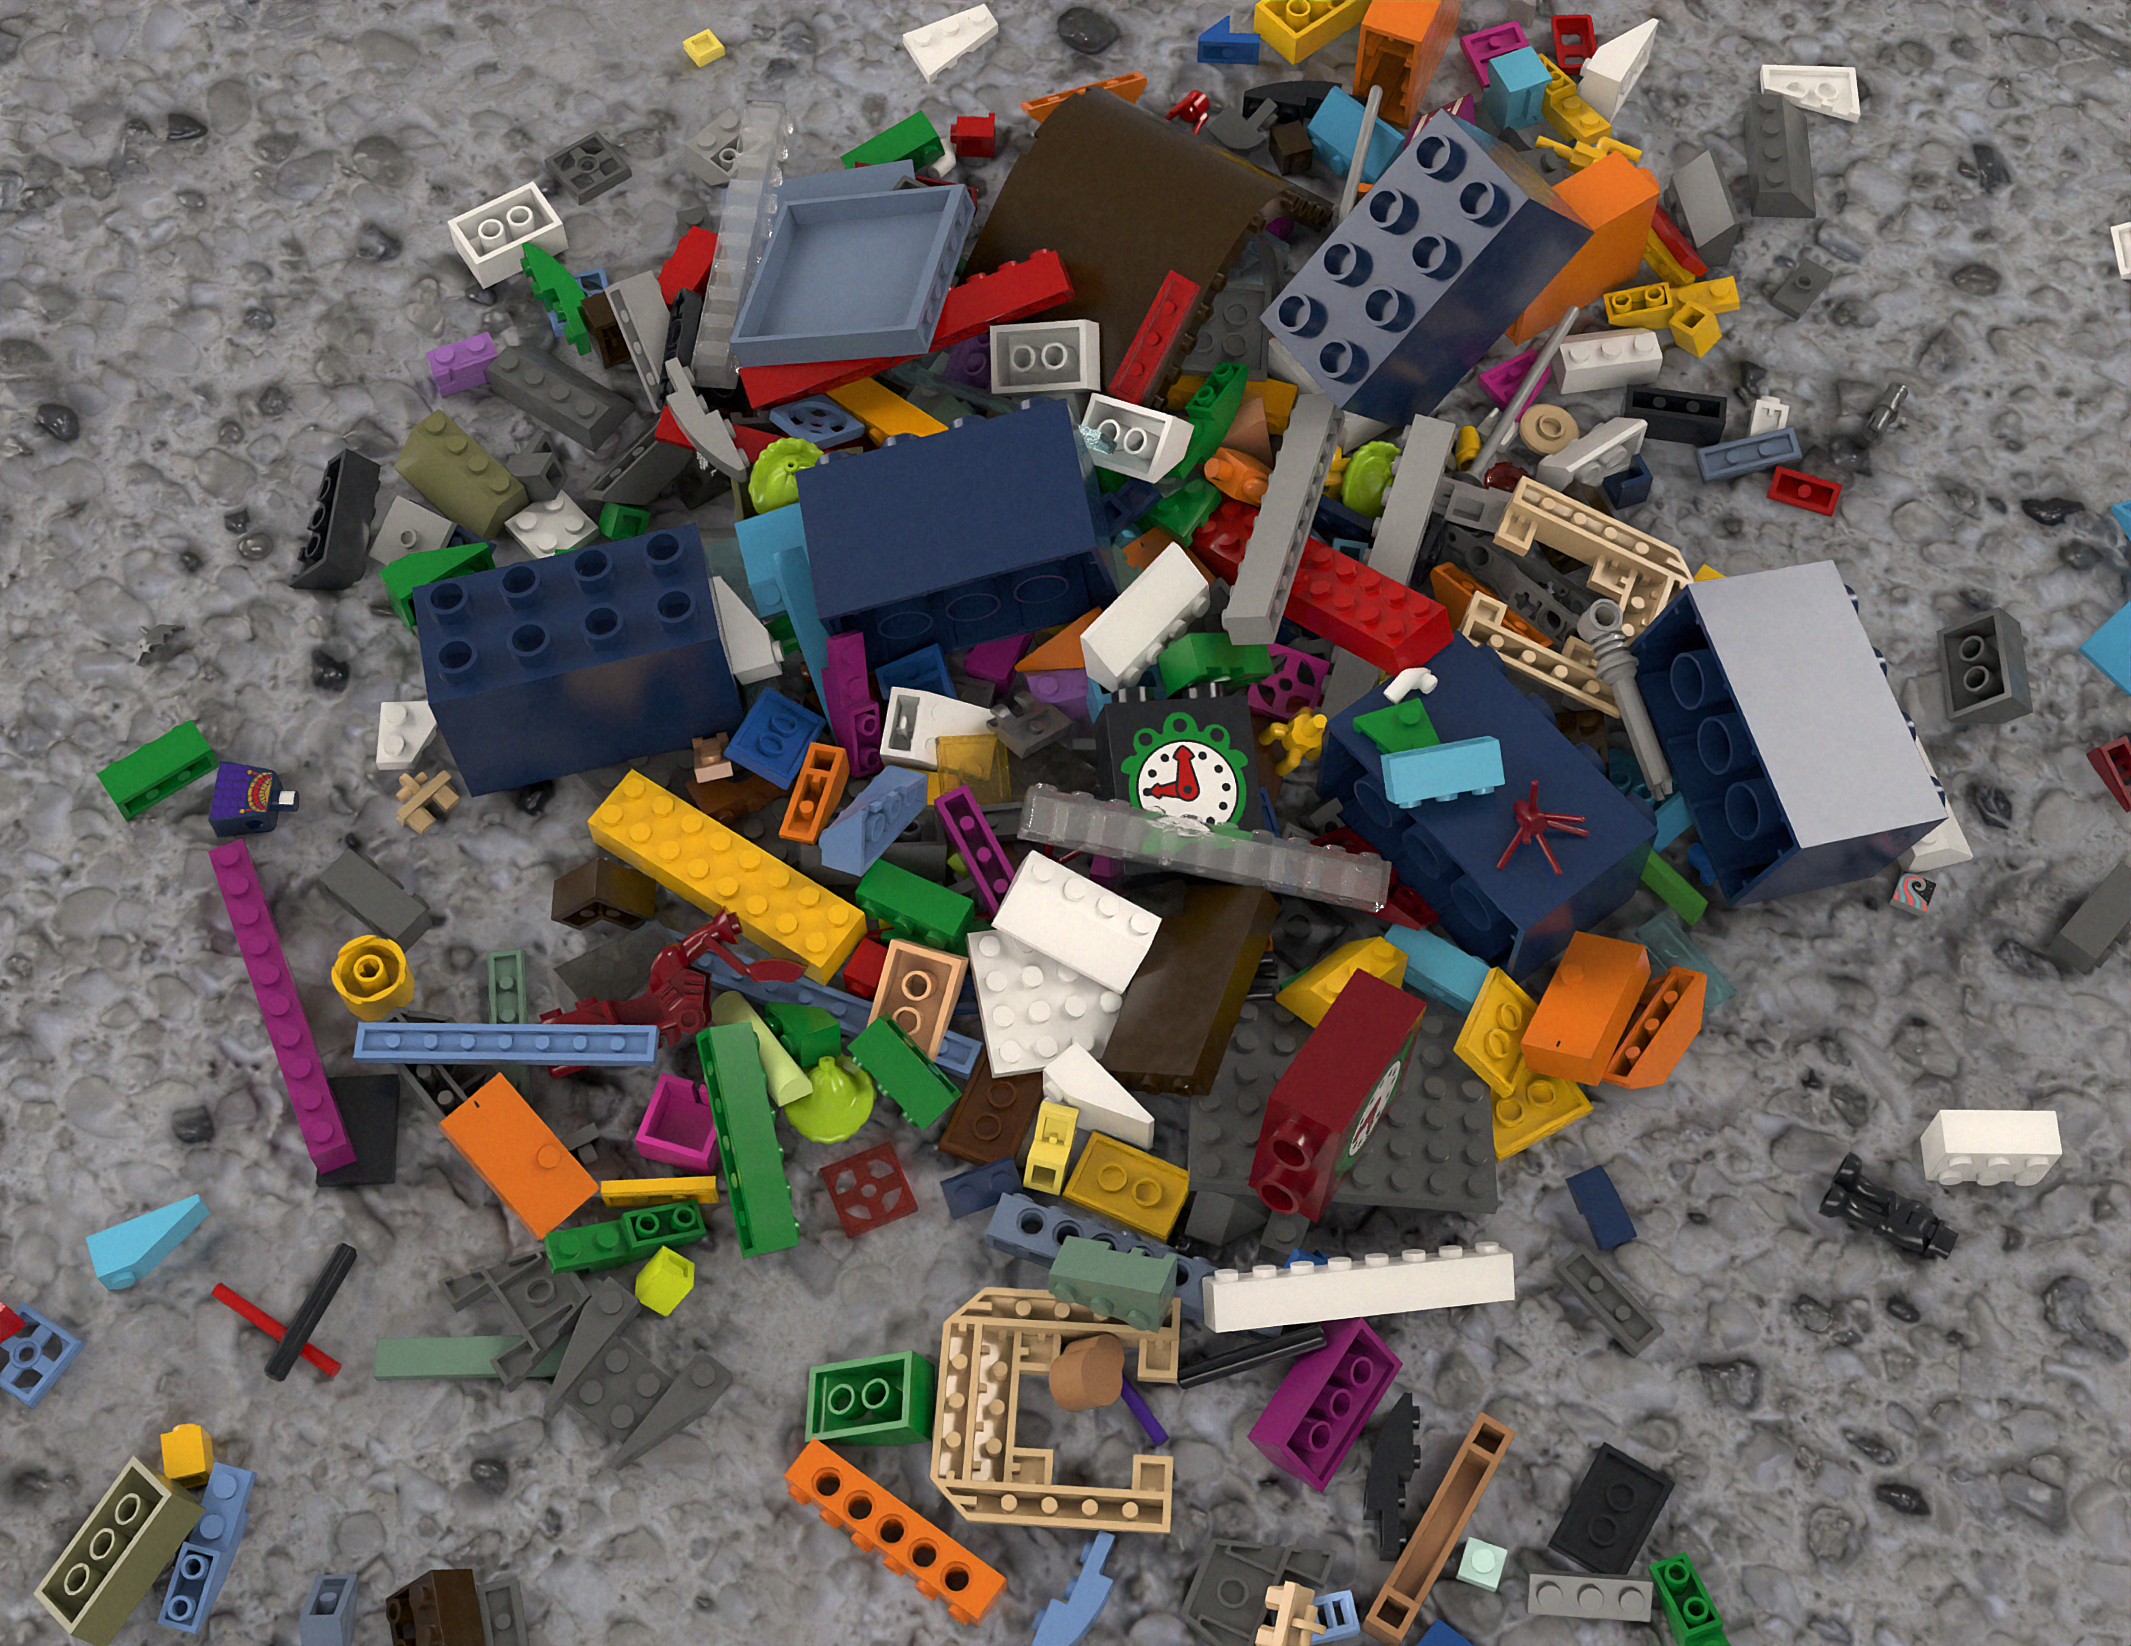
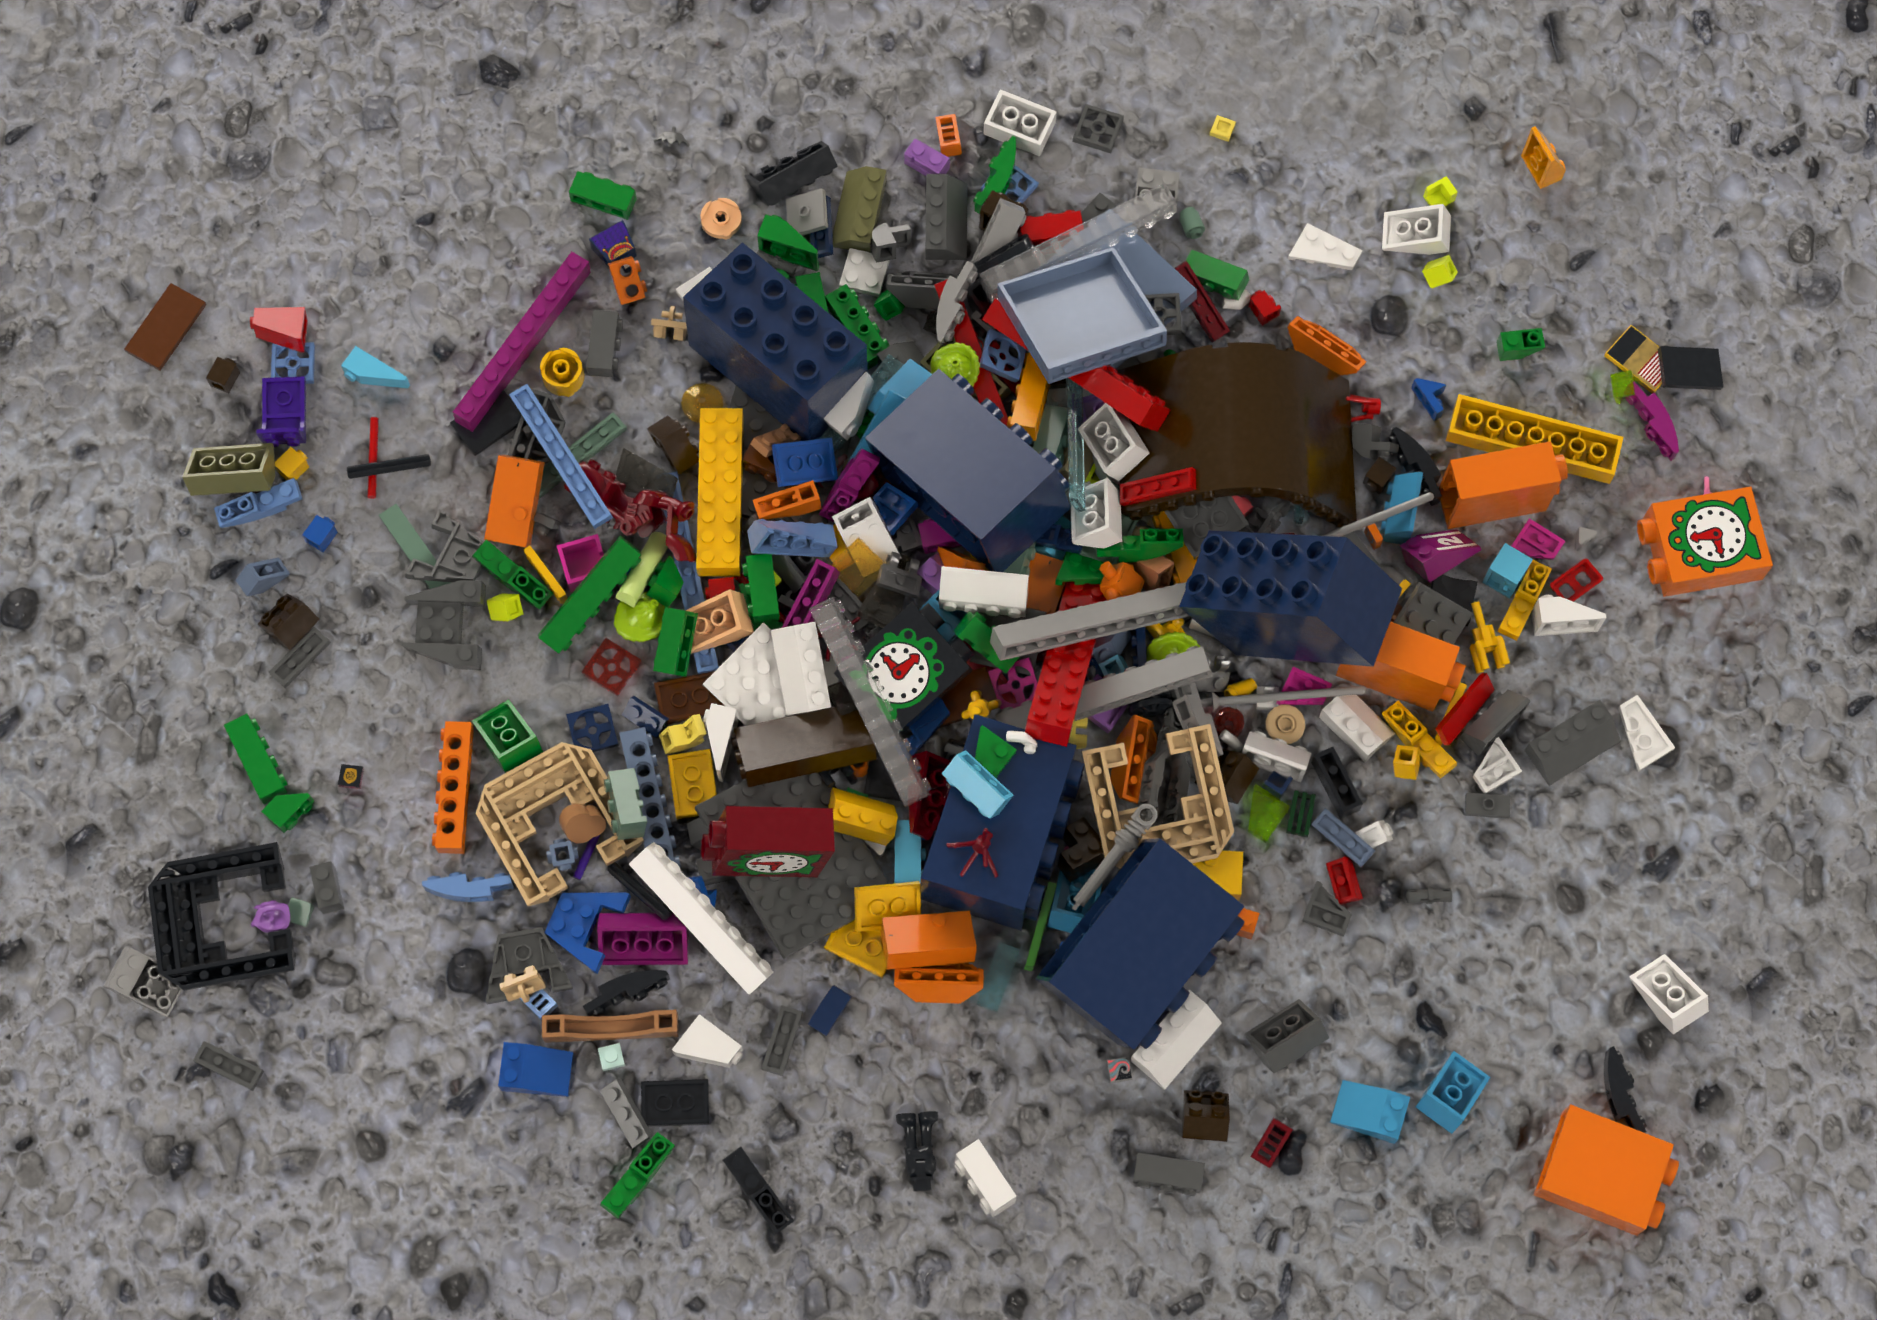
camera: 55 degrees right, 10 degrees up
none -> dark purple bracket [256,376,306,447]
none -> blue brick [302,515,338,552]
none -> blue wing [544,892,631,974]
none -> sand blue brick [546,838,579,871]
none -> dark blue piece [566,704,619,752]
none -> orange brick [608,256,648,305]
none -> white slope [672,1014,743,1068]
none -> clear yellow dish [681,383,723,423]
none -> light nougat plate [700,198,742,240]
none -> black slope [722,1146,794,1234]
none -> orange slope [935,114,962,157]
none -> sand green brick [1179,207,1205,239]
none -> dark brown slope [1182,1090,1230,1142]
none -> clear neon green wing [1248,783,1290,843]
none -> dark green tile [1286,790,1316,837]
none -> dark grey wing [1302,881,1352,937]
none -> white wing [1473,737,1522,794]

